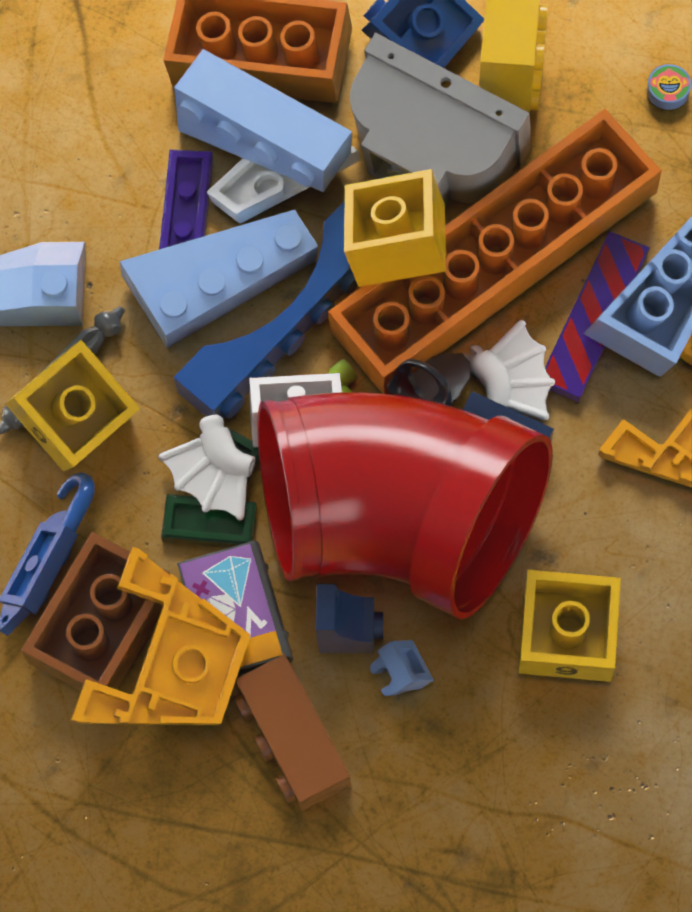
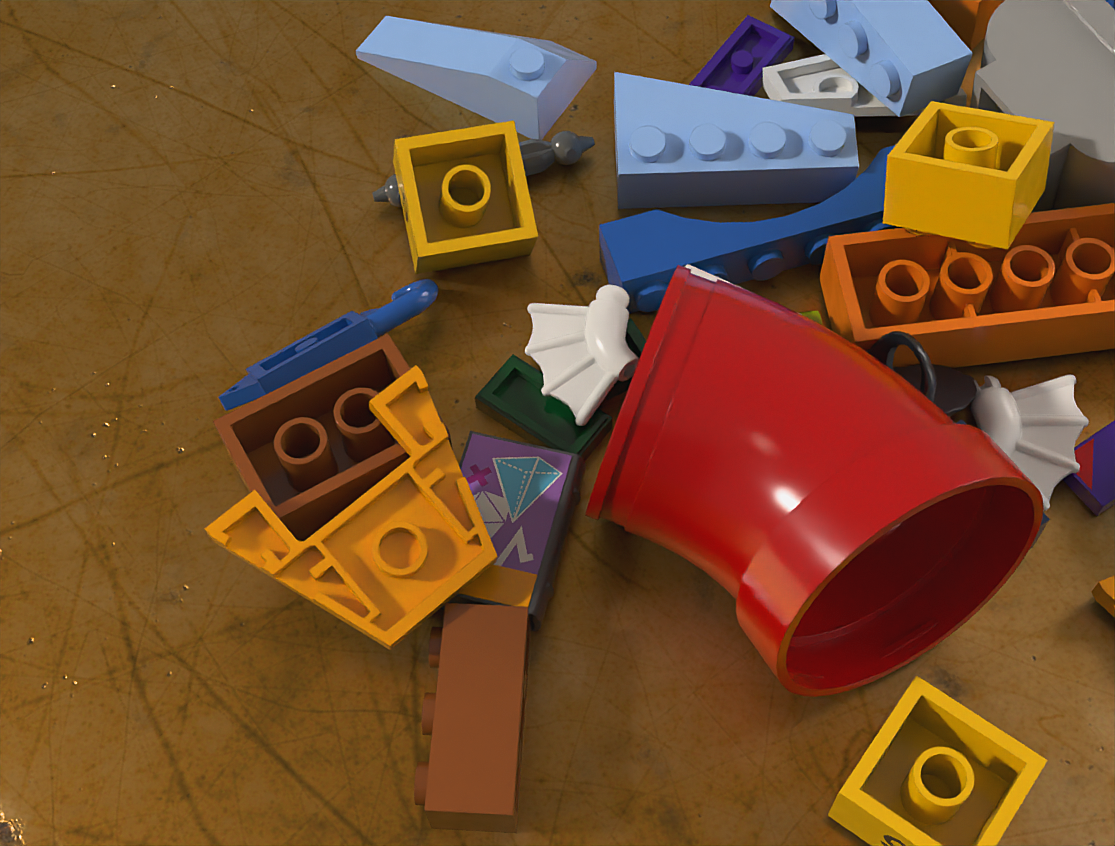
camera: 30 degrees right, 10 degrees down
dark blue arch [316,584,384,654] -> none
medium blue tile [370,640,434,696] -> none

